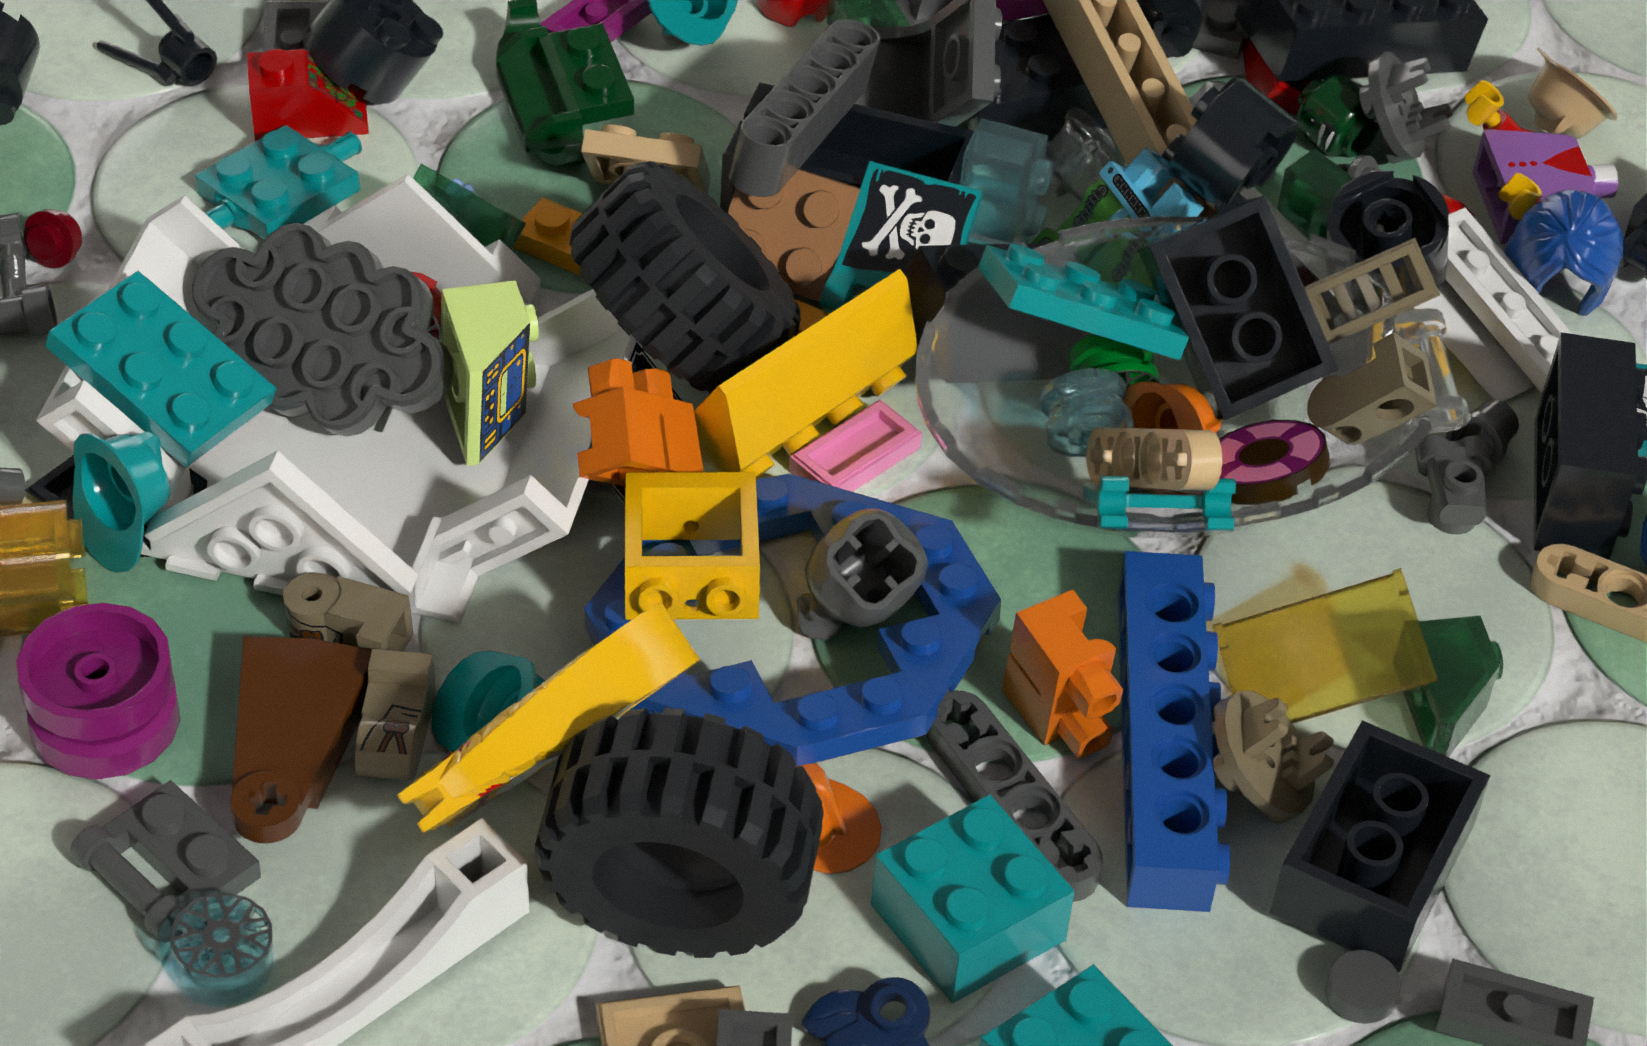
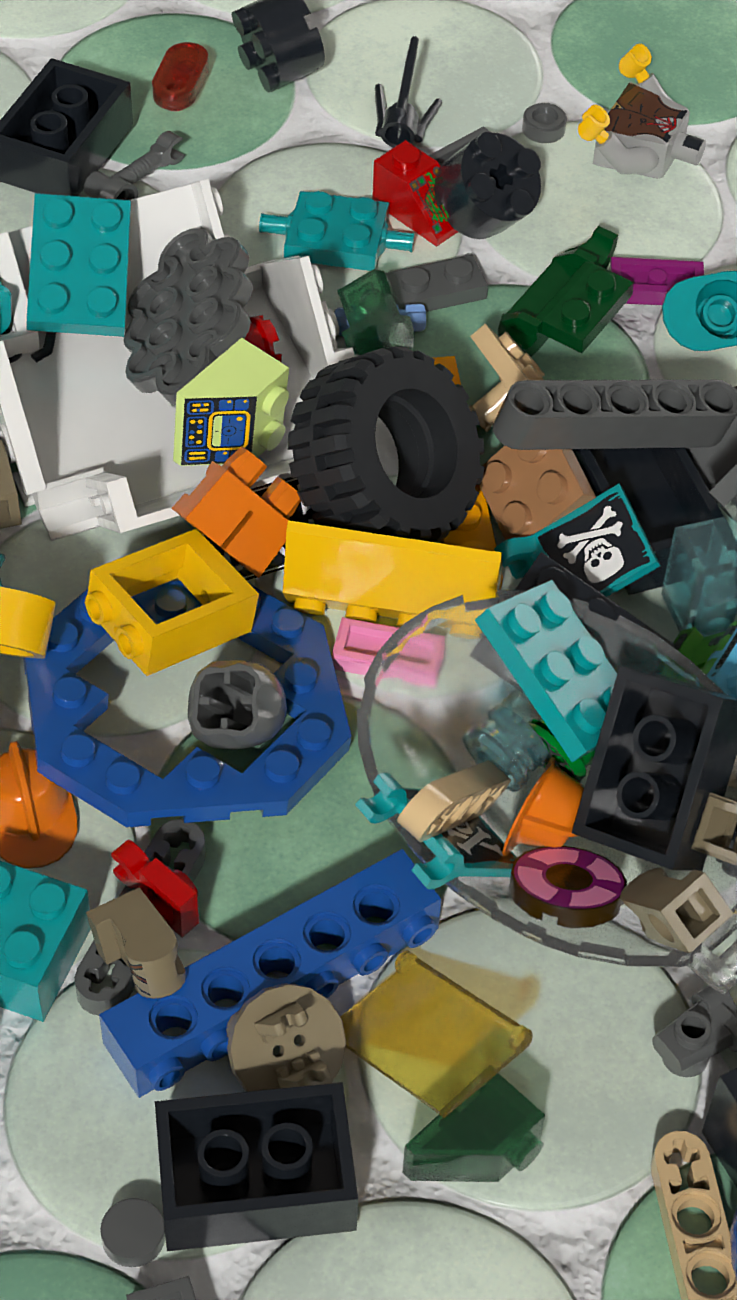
camera: 55 degrees right, 5 degrees up
dark red plate [23,209,82,269] -> none
orange hips [1002,589,1123,759] -> none
none -> dark tan leg [86,887,187,999]
none -> red plate [111,839,199,938]
none -> dark grey plate [384,255,488,312]

